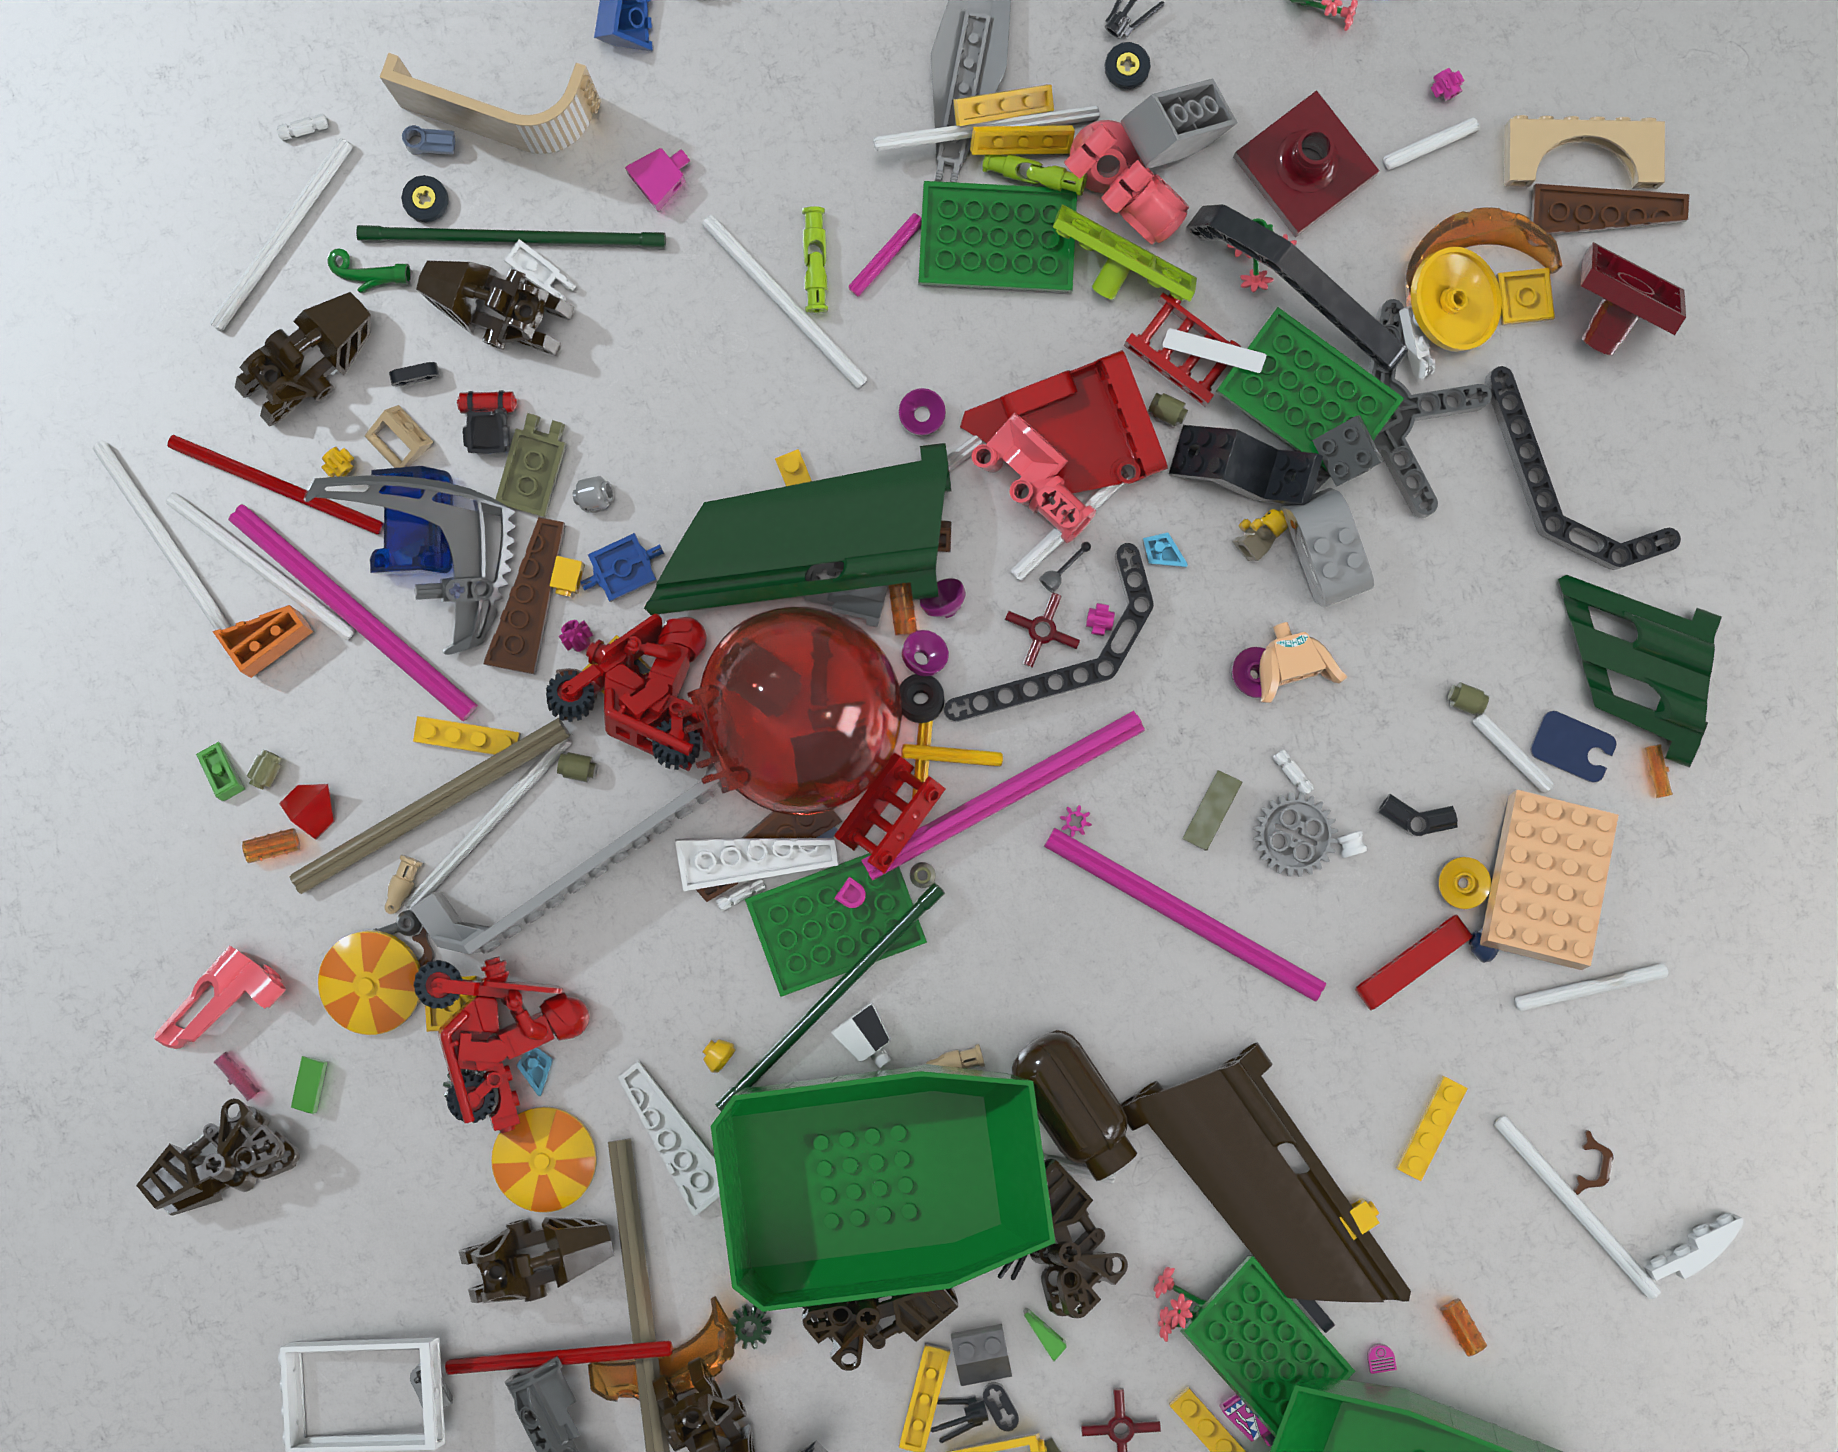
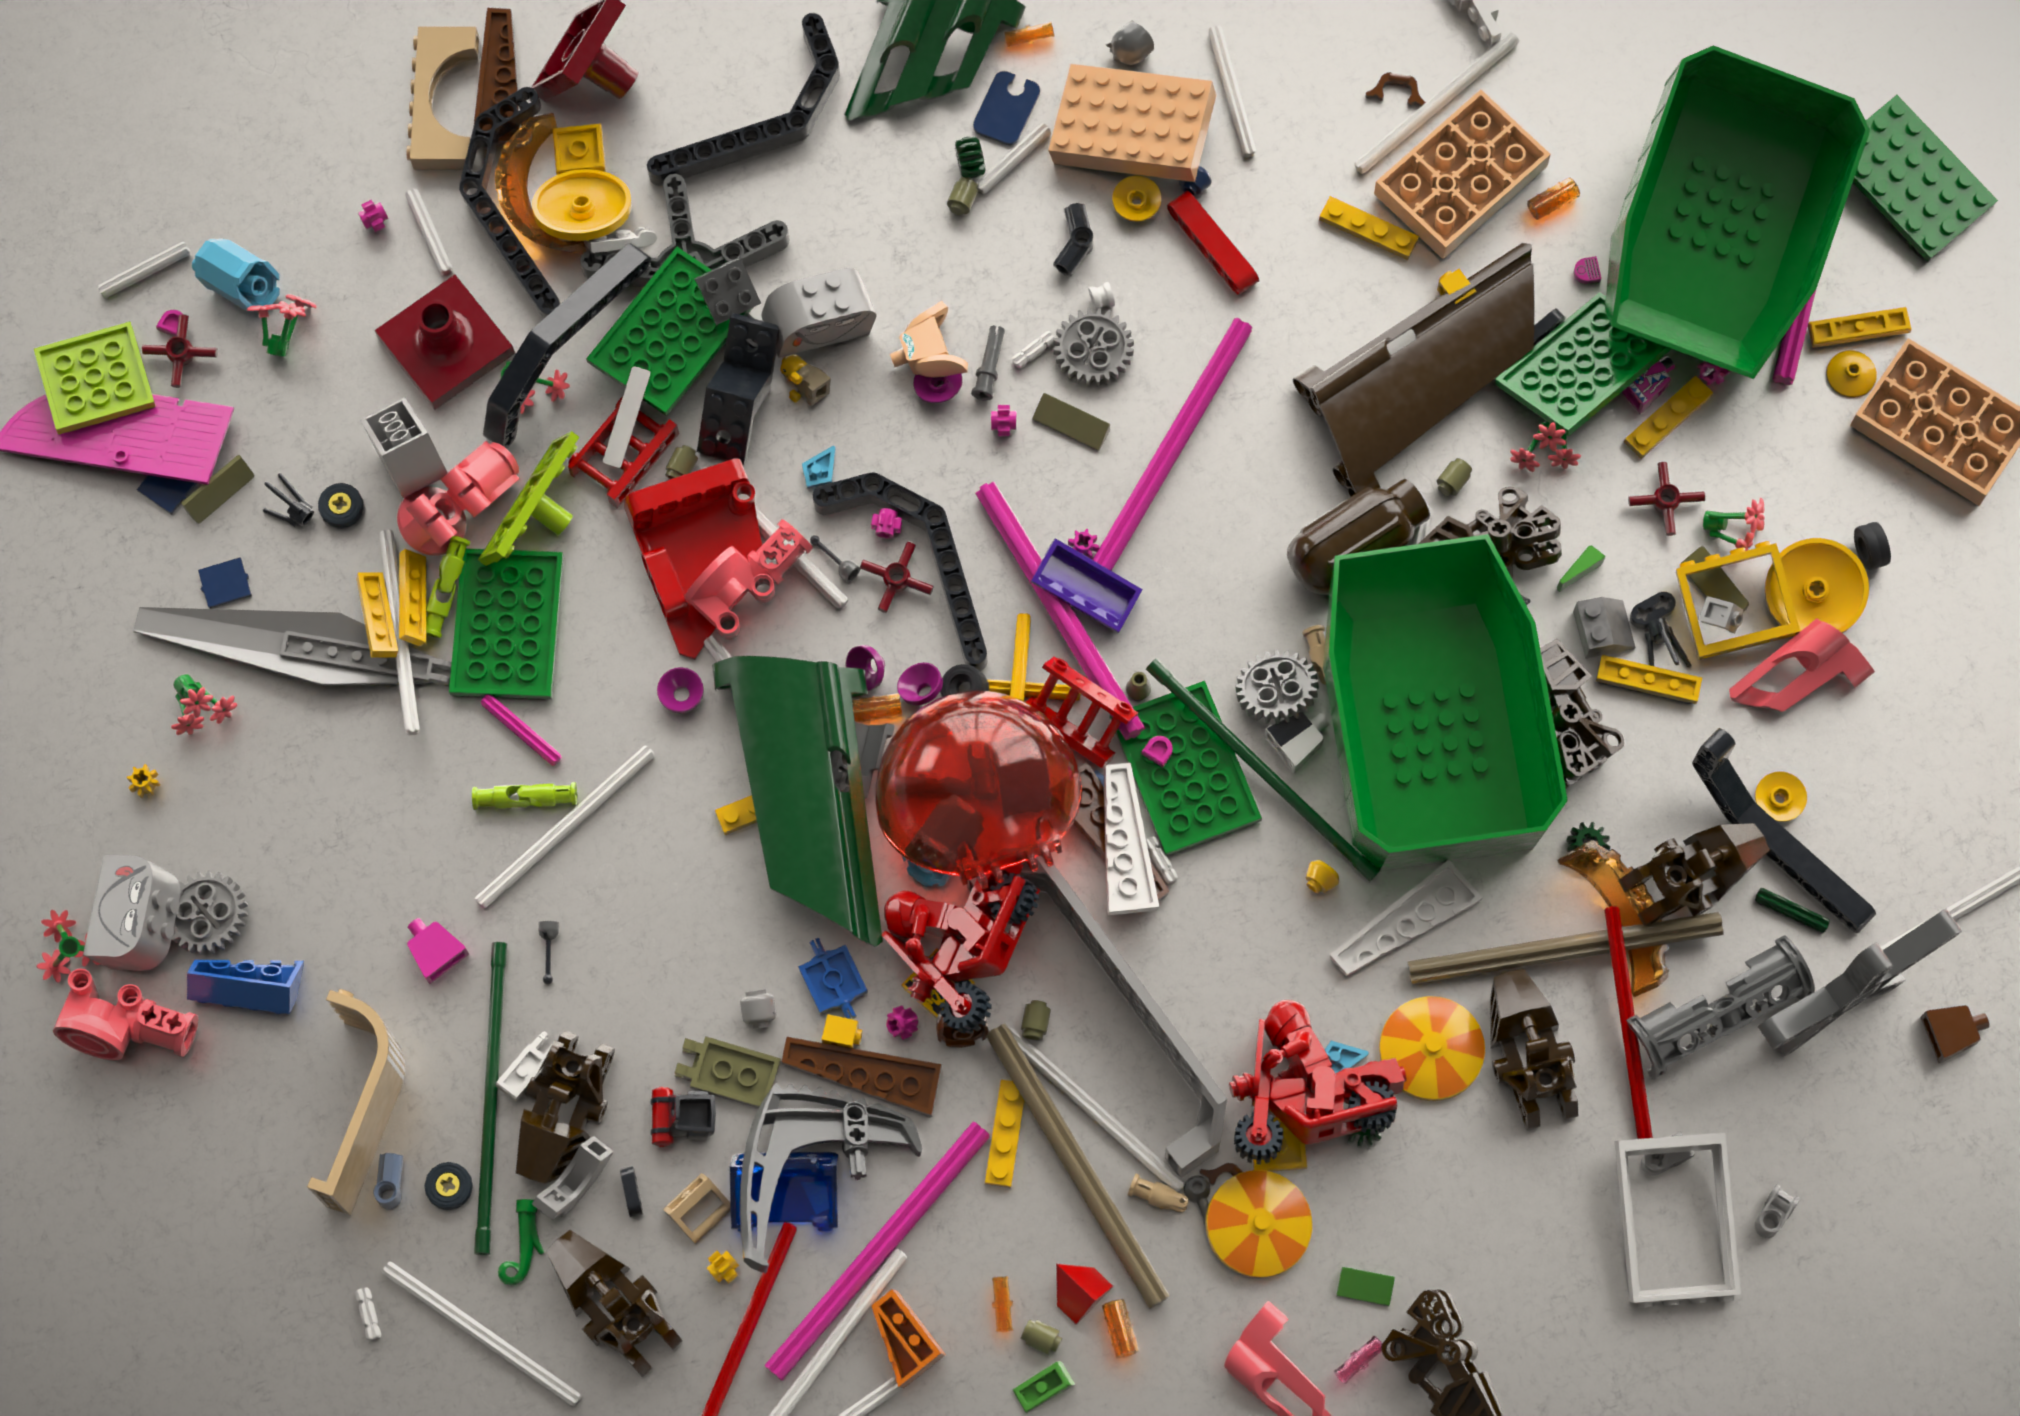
camera: 90 degrees left, 15 degrees down
none -> black beam [459,87,561,318]
none -> light grey arch [532,1136,614,1220]
none -> hinge [538,921,559,984]
none -> dark green gear [955,137,986,179]
none -> dark grey pin [971,325,1005,401]
none -> dark pink gear [991,405,1016,436]
none -> clear orange pin [992,1276,1013,1332]
none -> dark purple slope [1031,538,1143,633]
none -> dark grey helmet [1106,20,1154,65]
none -> light grey gear [1235,650,1319,724]
none -> light nougat brick [1374,89,1551,259]
none -> olive brick [1436,458,1472,496]

